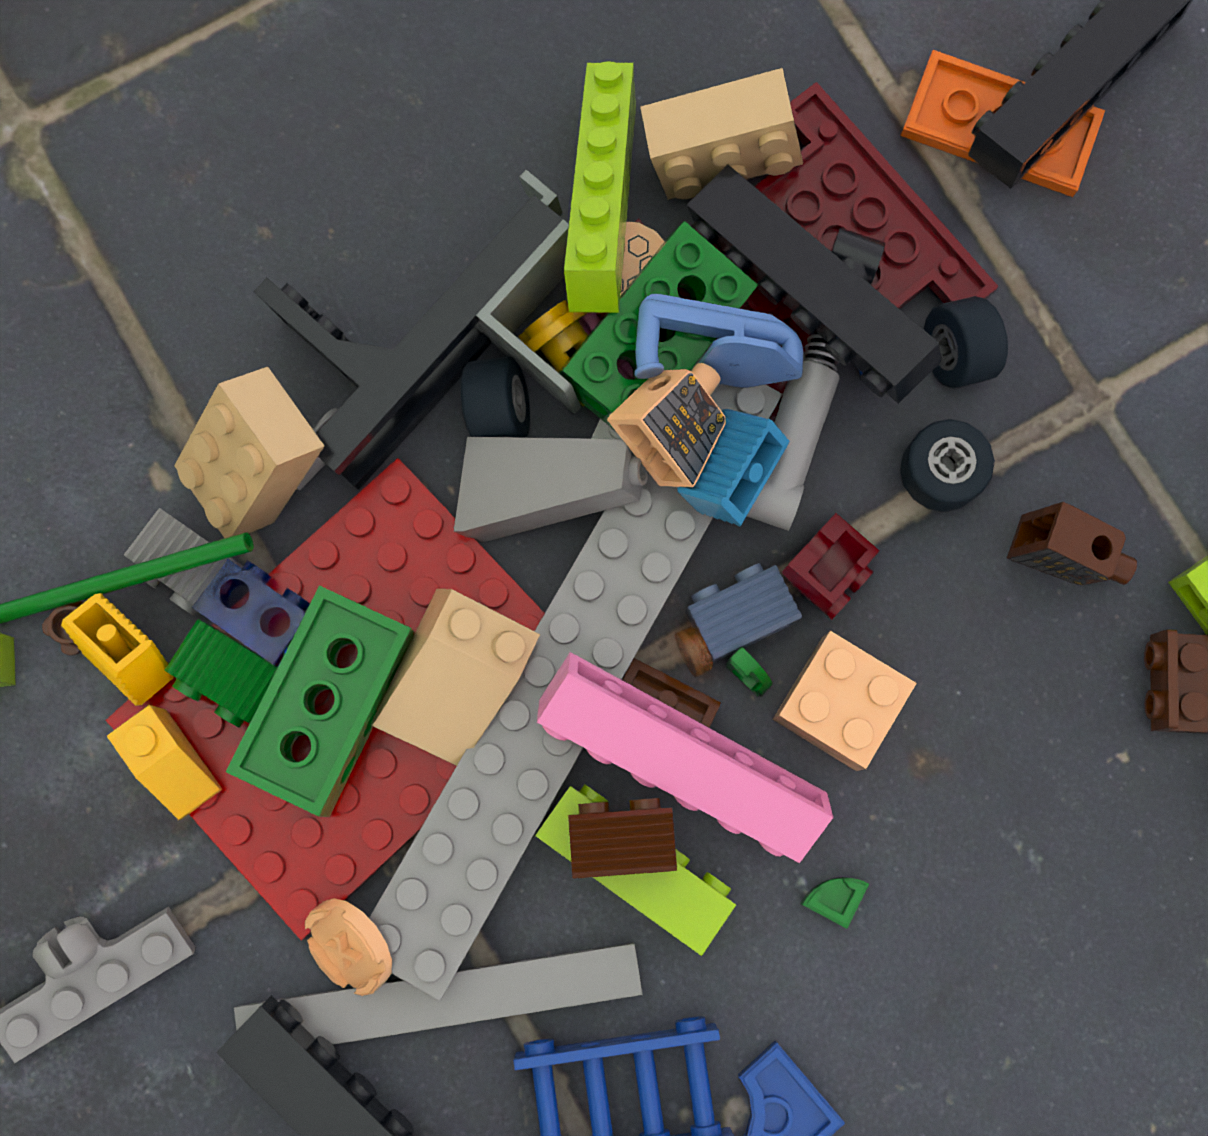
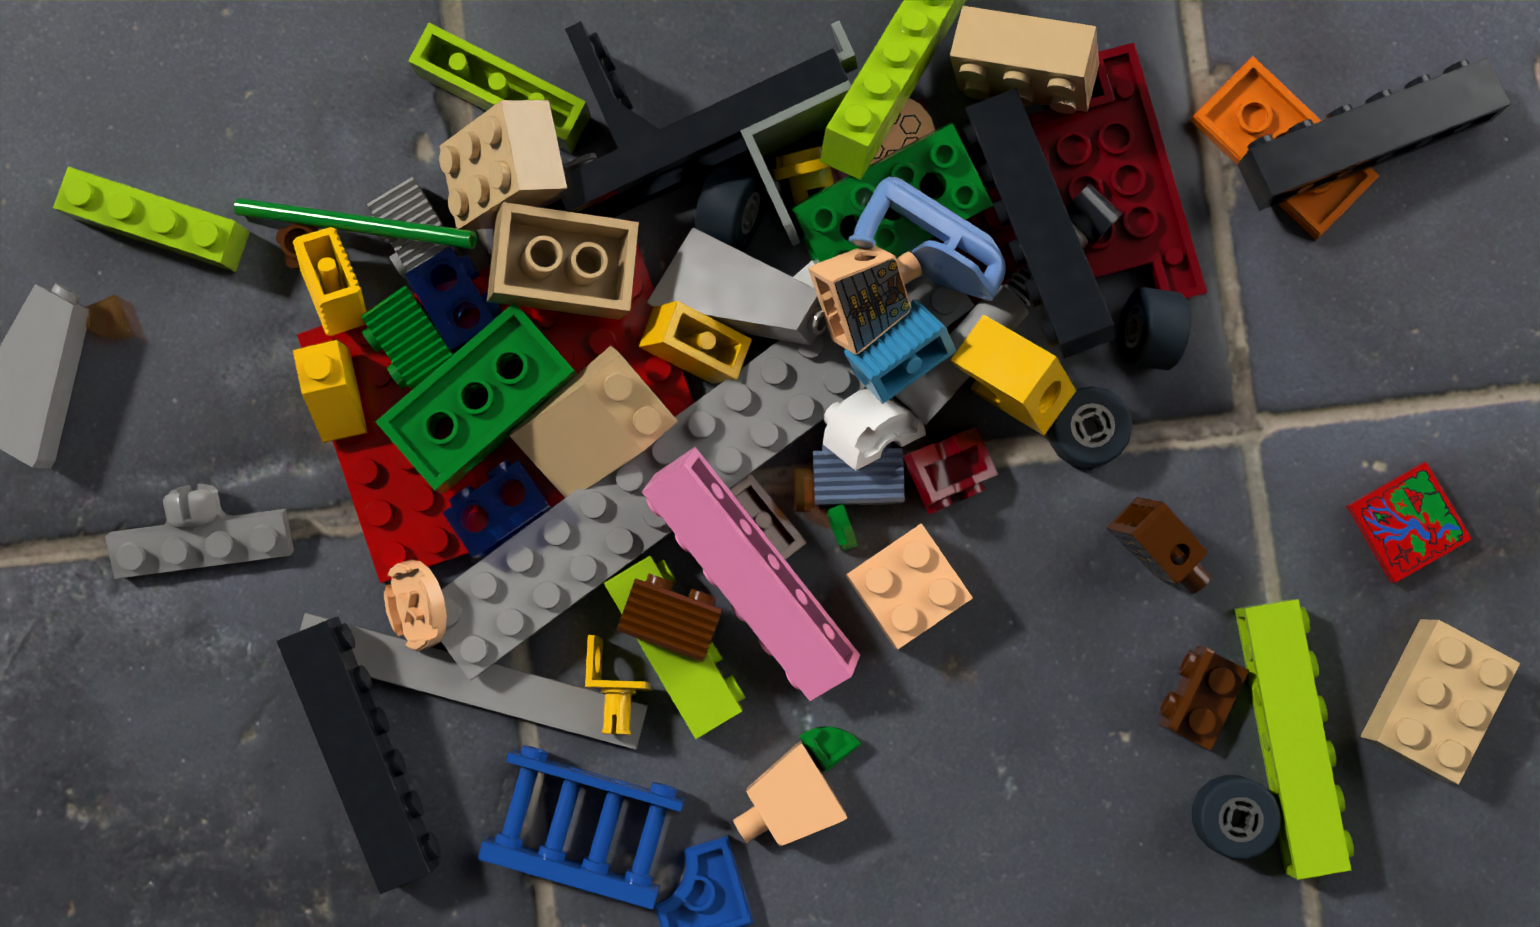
camera: 30 degrees right, 5 degrees up
none -> lime brick [408,23,591,154]
none -> clear blue brick [442,460,553,559]
none -> tan brick [487,202,639,320]
none -> yellow bracket [585,635,653,735]
none -> yellow brick [639,301,752,384]
none -> light nougat torso [733,741,847,846]
none -> white cylinder [823,388,926,471]
none -> yellow piece [951,314,1076,435]

